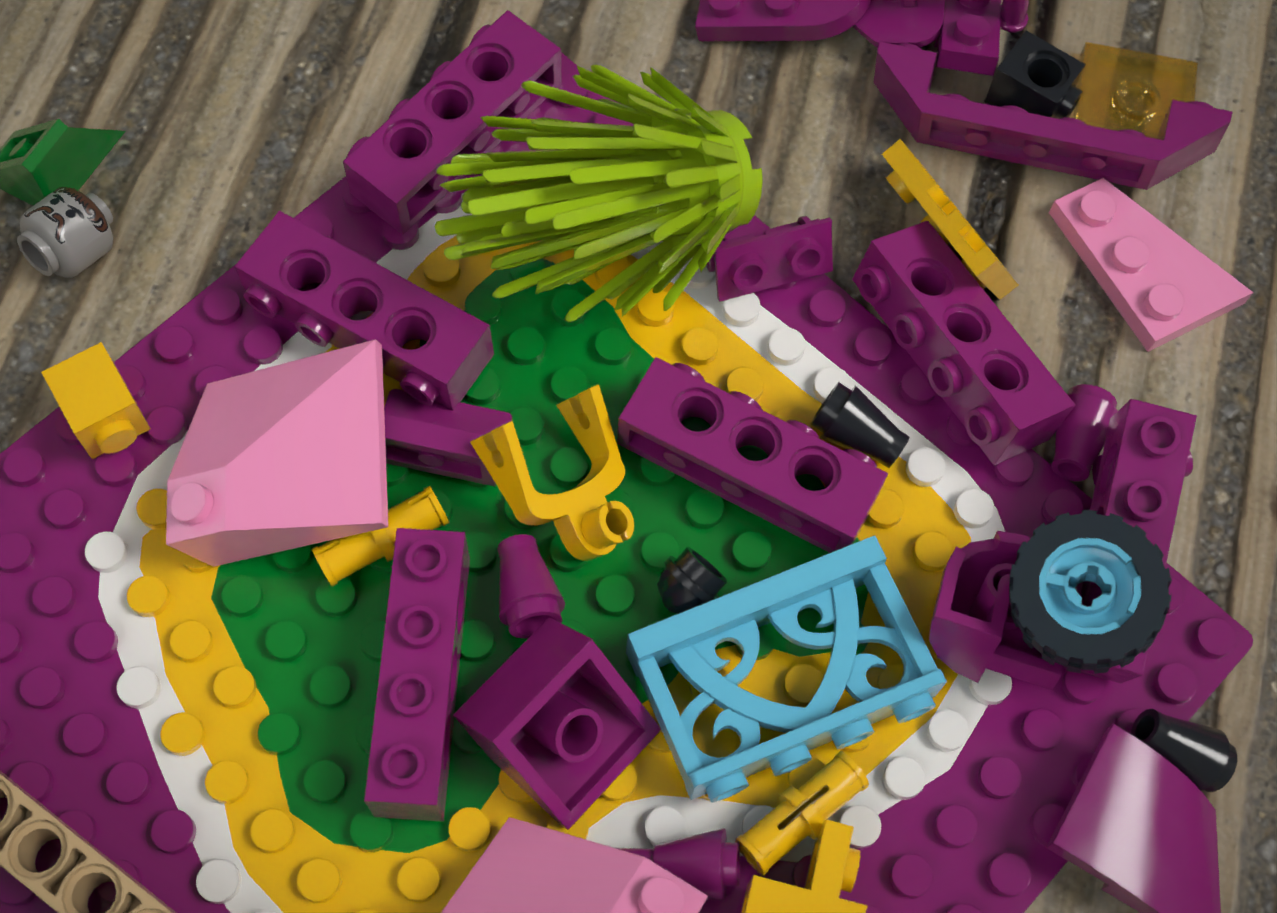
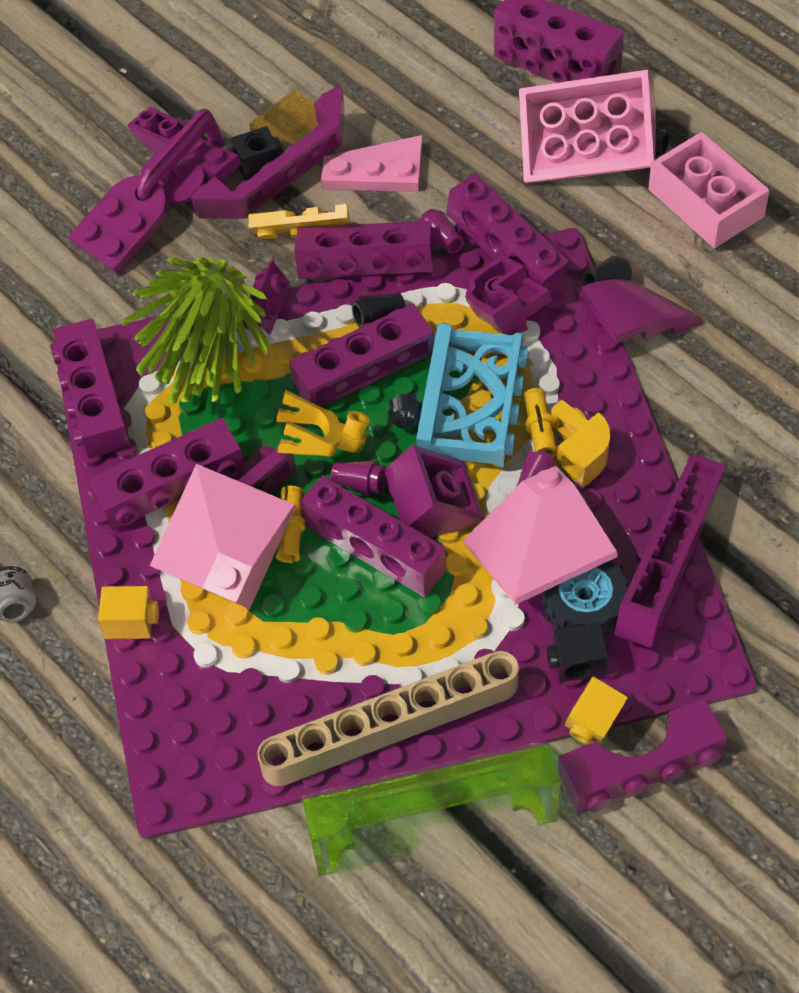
camera: 50 degrees left, 10 degrees down
black wheel [1009,510,1172,674] -> none

